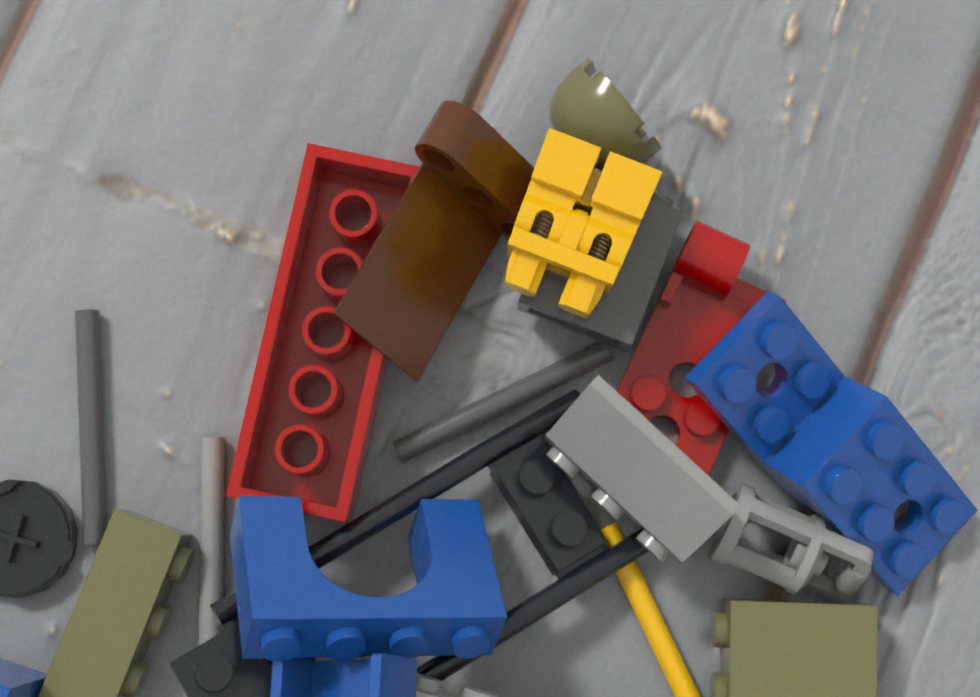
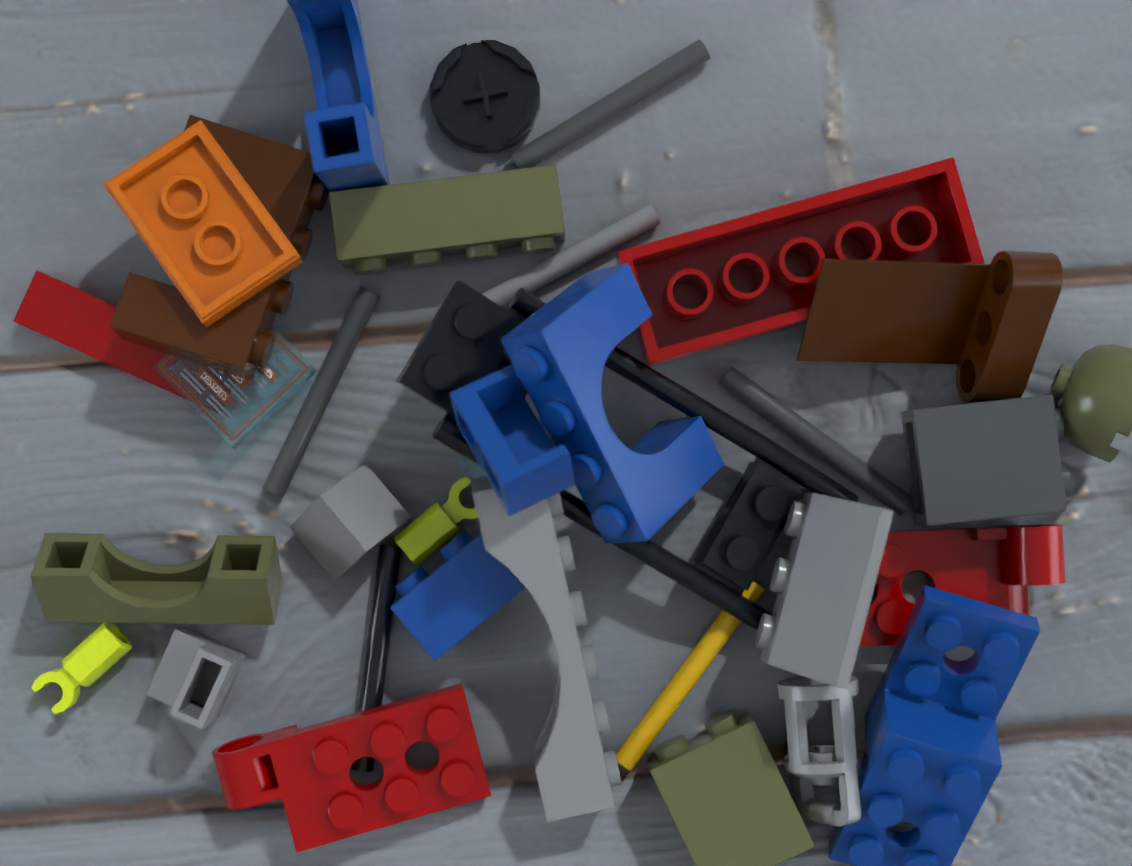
camera: 60 degrees right, 5 degrees up
yellow hips [505,128,663,319] -> none

